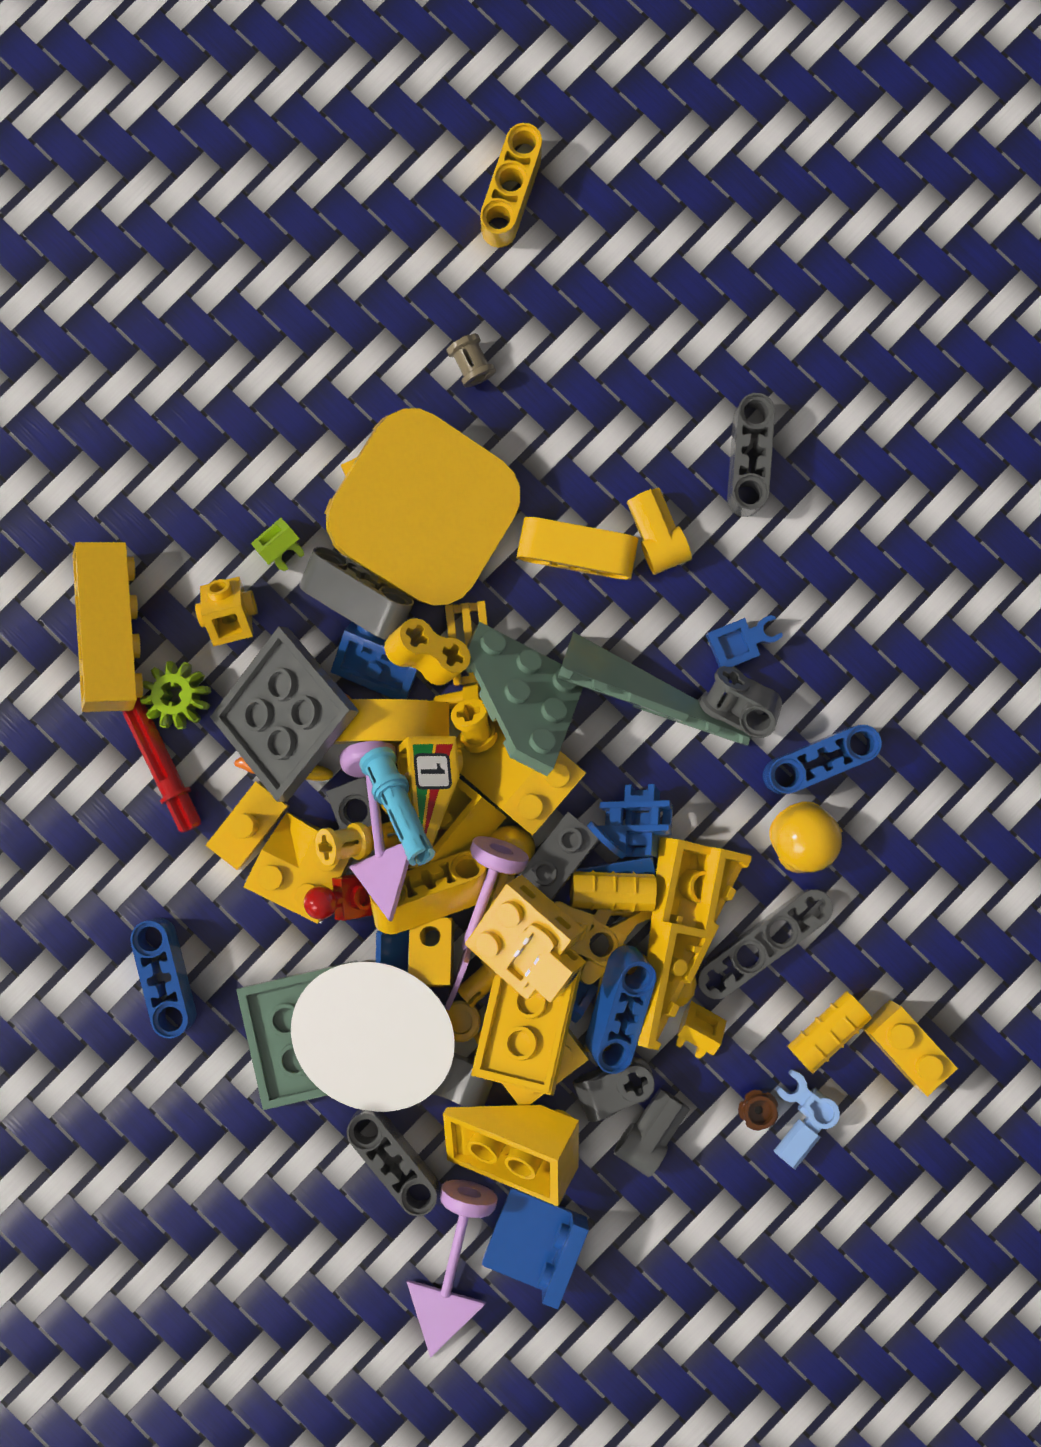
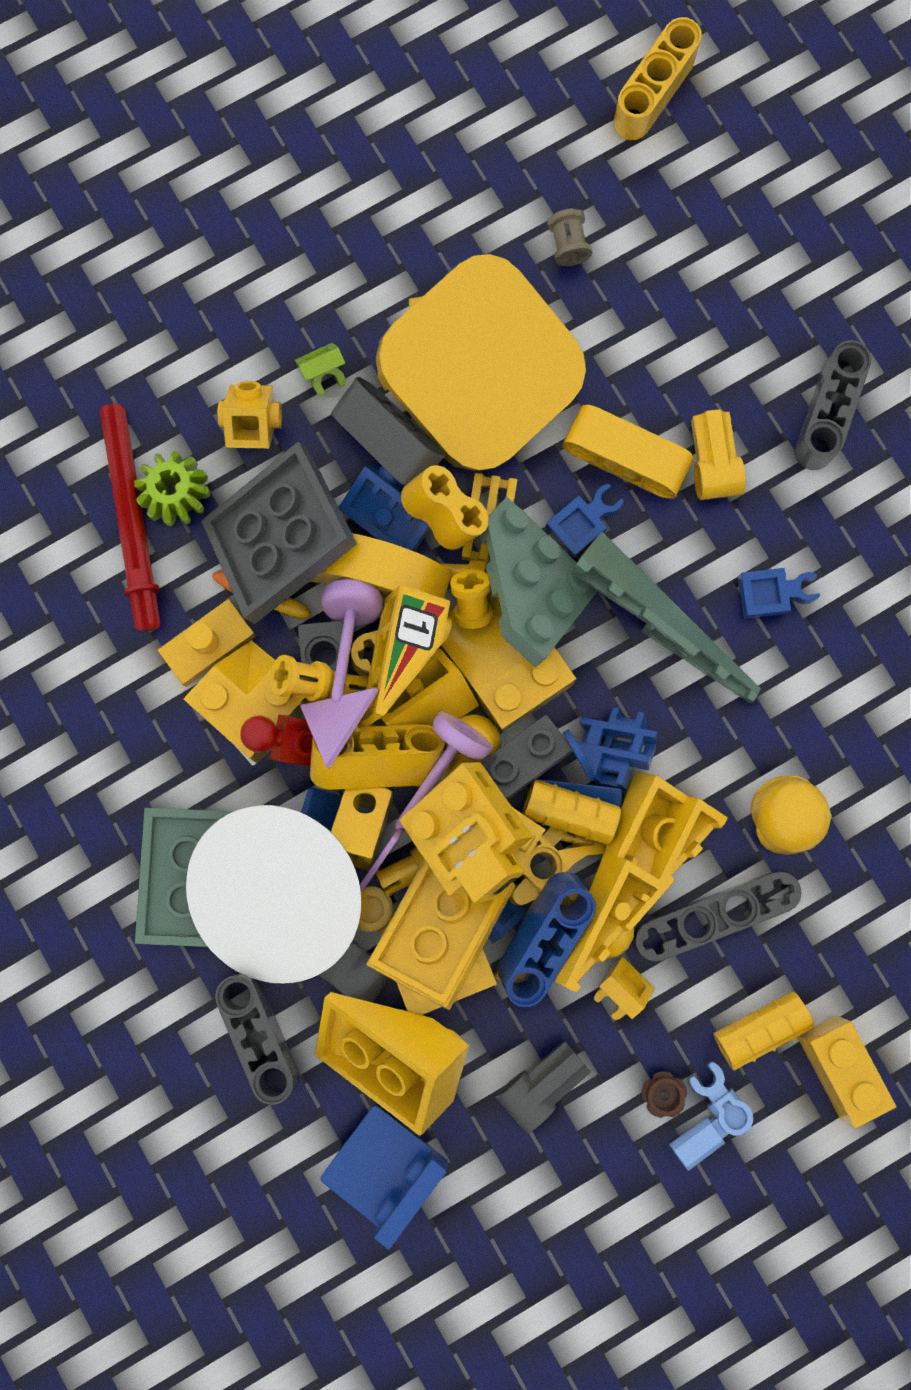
camera: 15 degrees right, 5 degrees down
yellow brick [72,542,143,712] -> none
blue beam [130,917,197,1039] -> none
medium azure pin [359,747,435,866] -> none
lavender piece [407,1180,497,1358] -> none
dark grey piece [572,1057,655,1122] -> none
dark grey piece [700,666,782,738] -> none
blue beam [763,725,882,794] -> none
none -> blue plate [545,484,624,559]

